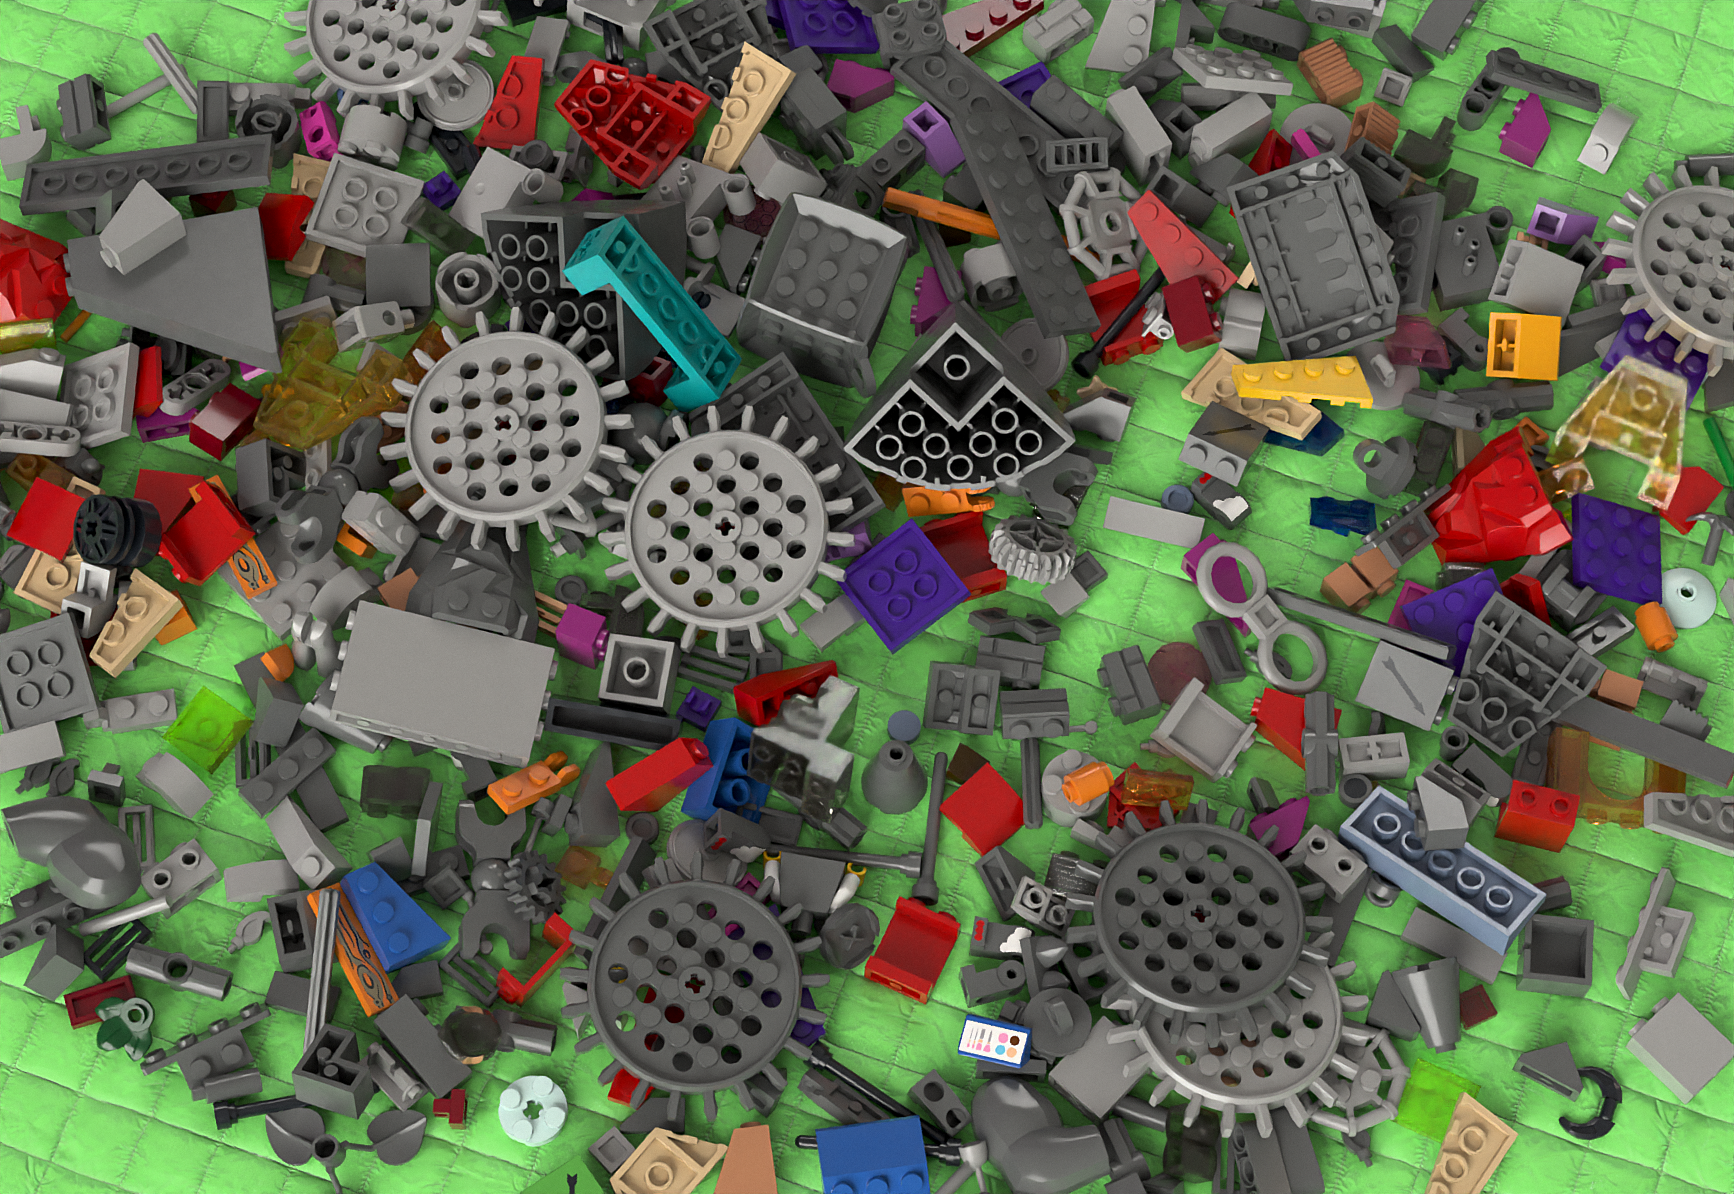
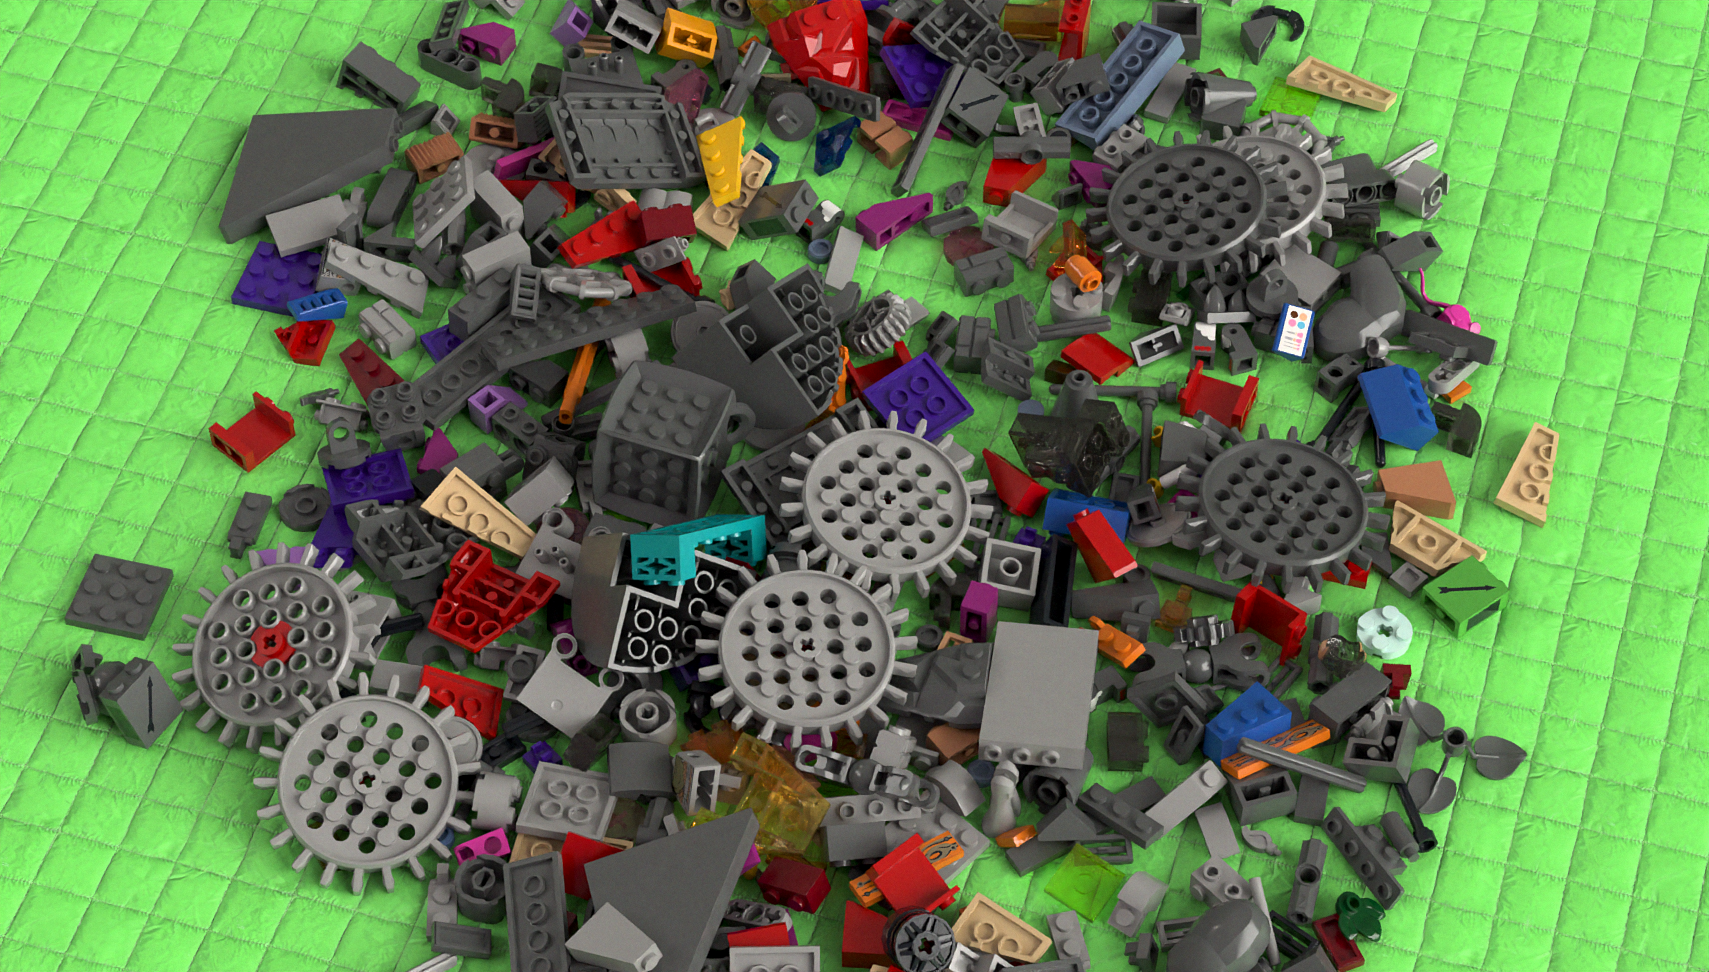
camera: 90 degrees left, 15 degrees down
light grey bar [1196,542,1328,695] -> none

